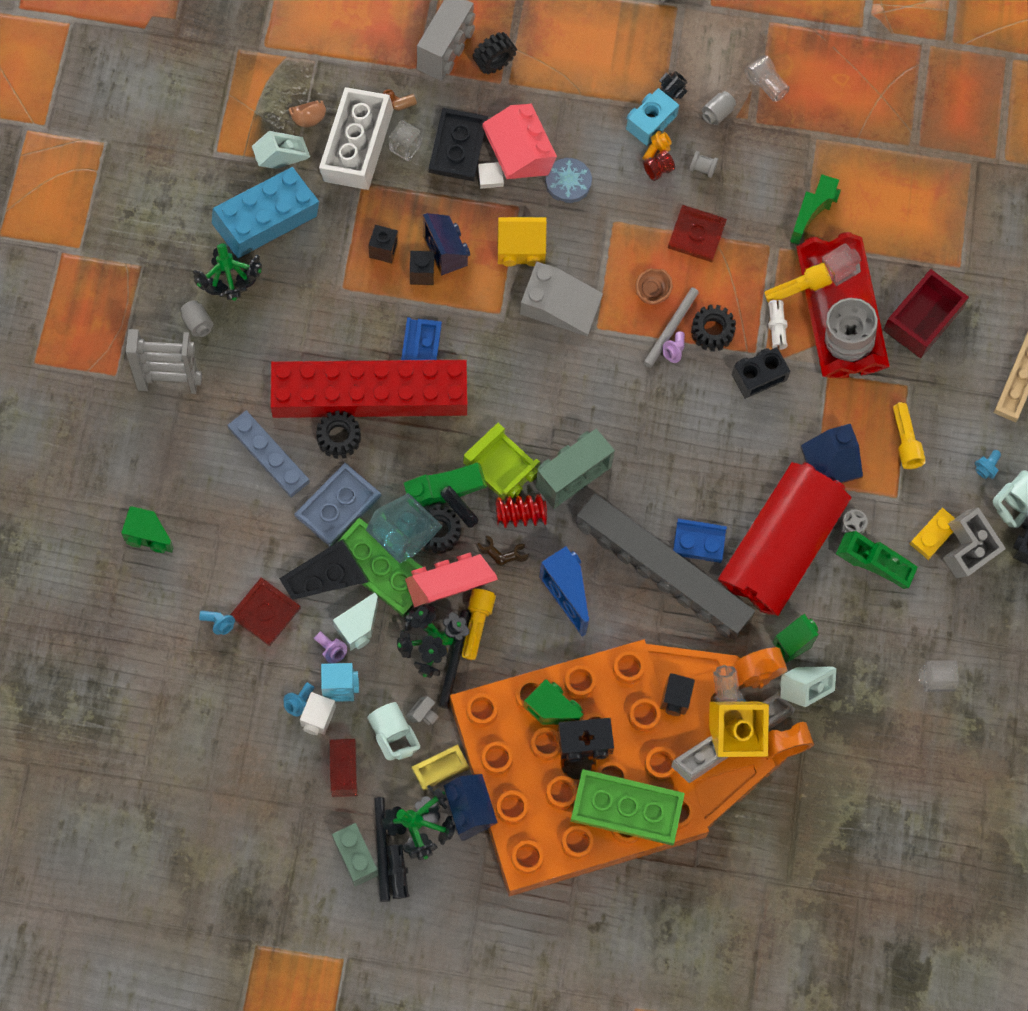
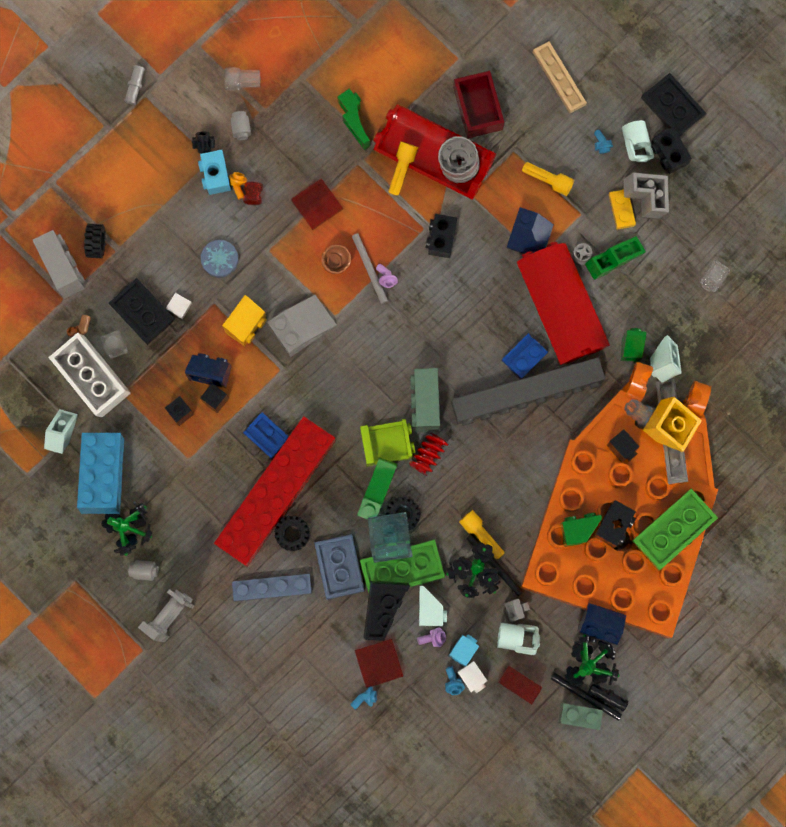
camera: 50 degrees left, 10 degrees up
green slope [121,506,174,554] -> none
nougat hair [289,100,326,128] -> none
coral slope [405,552,498,608] -> none
light yellow tile [412,744,469,791] -> none
black axle [440,486,479,528] -> none
dark brown arm [477,536,529,566] -> none
coral slope [482,103,557,179] -> none
blue slope [539,546,589,637] -> none
light grey bush [689,151,718,178] -> none
black tyre [691,305,736,352] -> none
white pin [768,300,788,350] -> none
clear brick [822,243,861,286] -> none

